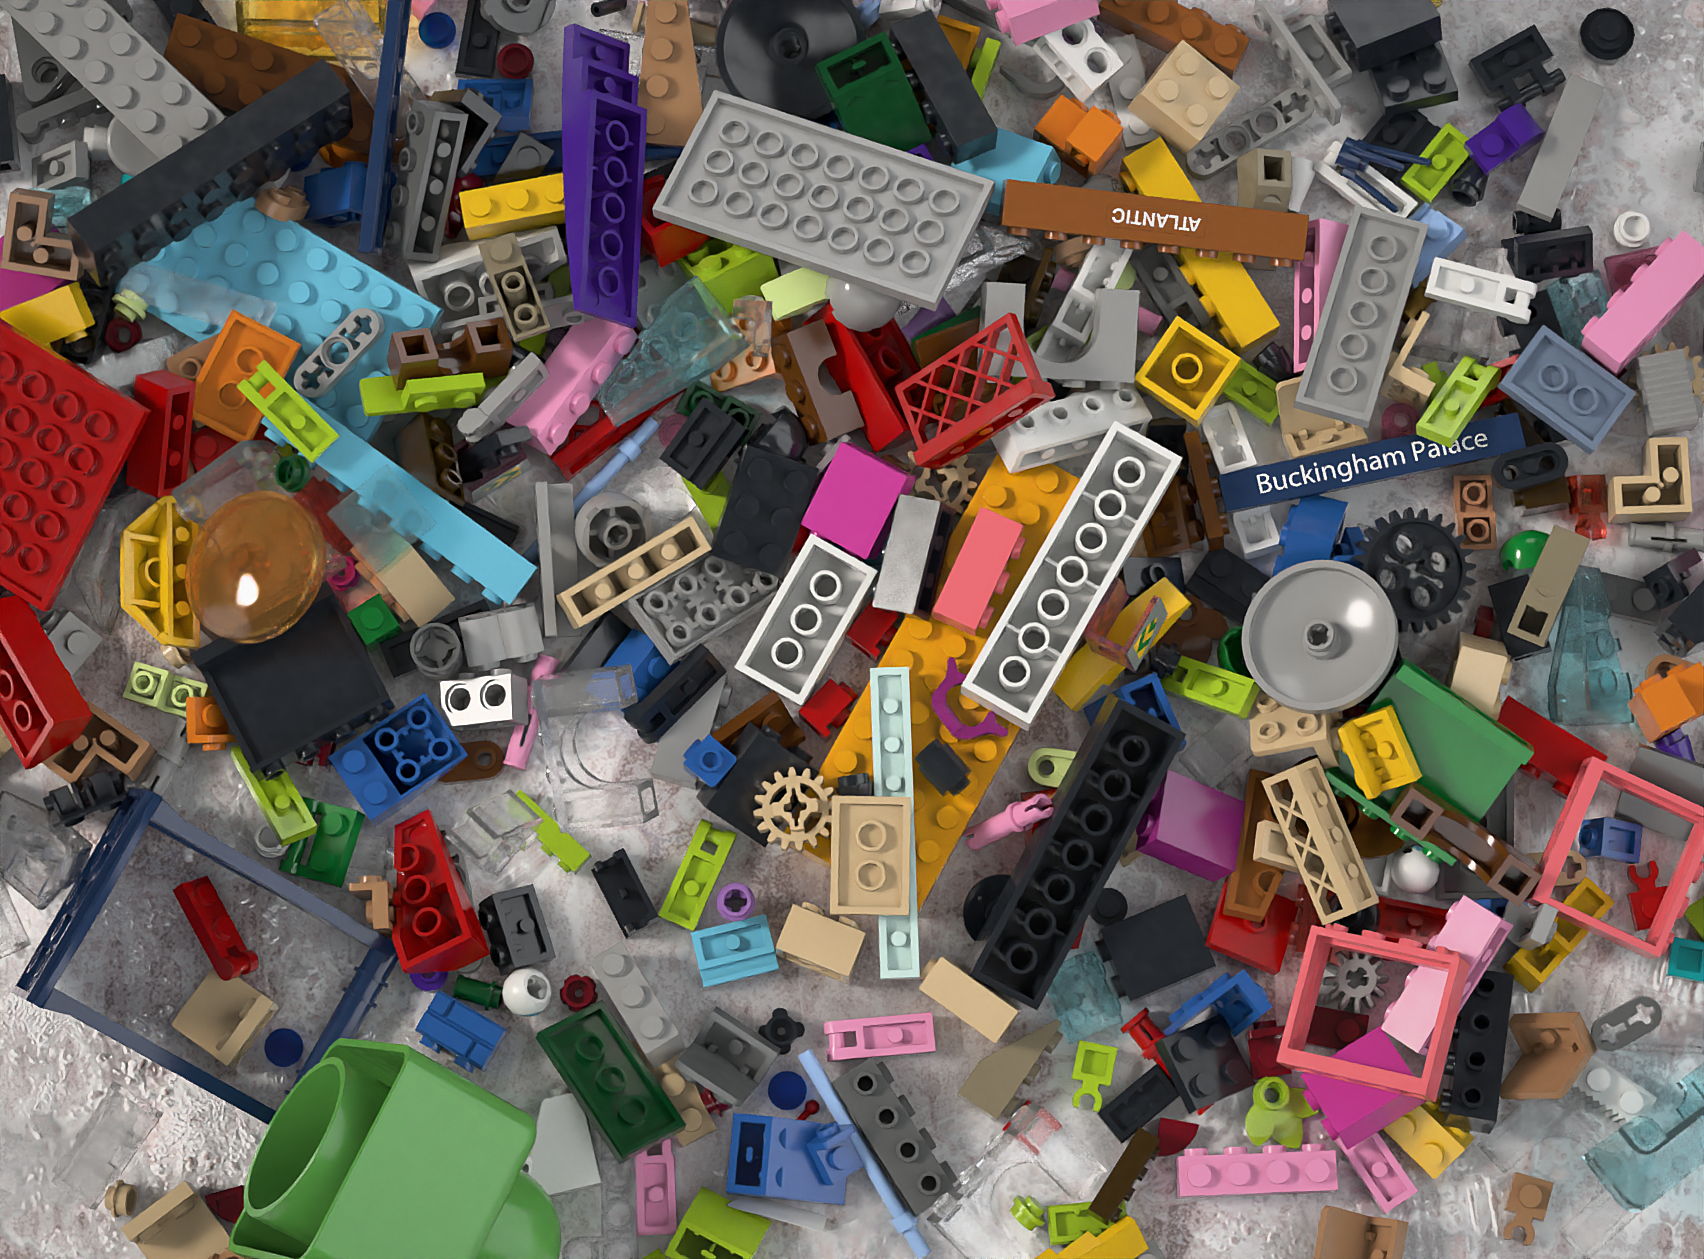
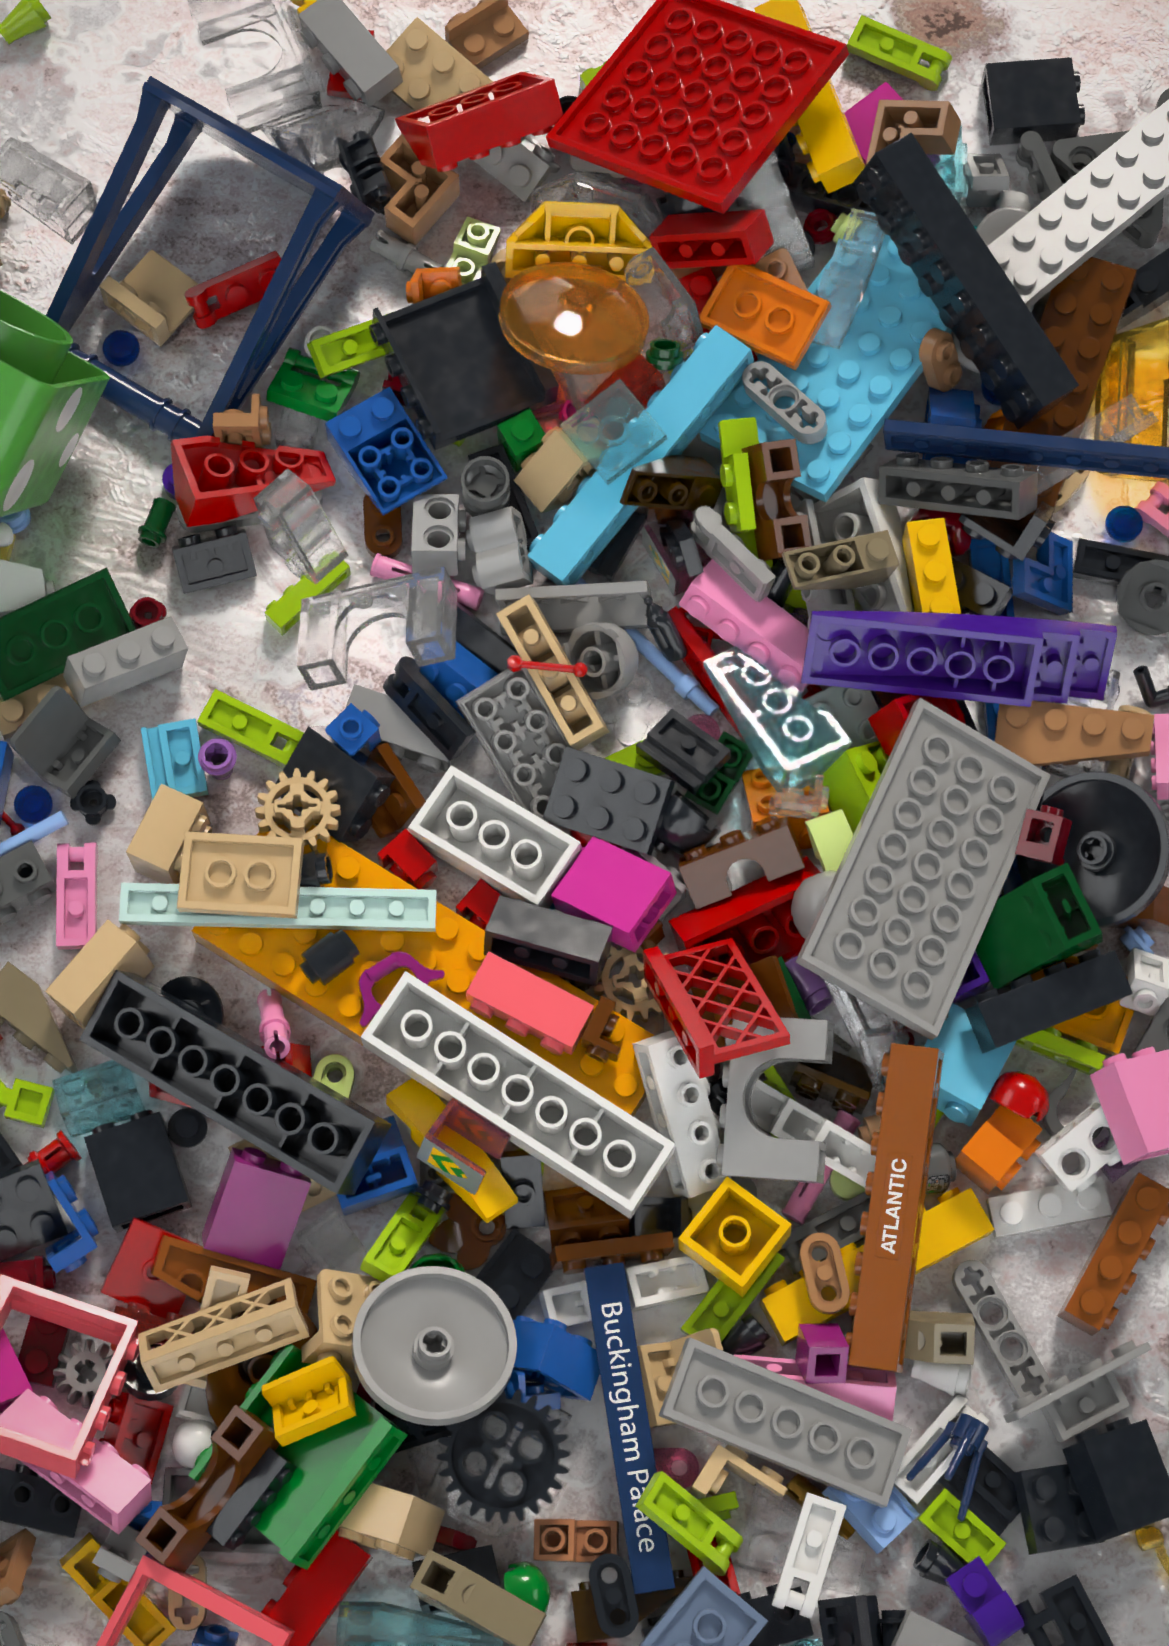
camera: 90 degrees right, 5 degrees down
lime plate [236,360,341,463] -> none
blue brick [415,990,508,1074] -> none
dark red plate [497,43,534,79] -> none
white piece [502,968,551,1017] -> none
black hinge [591,848,660,939] -> none
tan brick [1127,40,1241,155] -> none
none -> black piece [206,1447,297,1551]
none -> red hinge [507,655,588,677]
none -> reddish brown bracket [581,996,621,1063]
none -> black piece [644,596,688,662]
none -> magenta brick [795,1323,849,1384]
none -> medium nougat plate [799,1233,850,1314]
none -> red hair [987,1071,1049,1122]
none -> dark red brick [1015,805,1072,866]

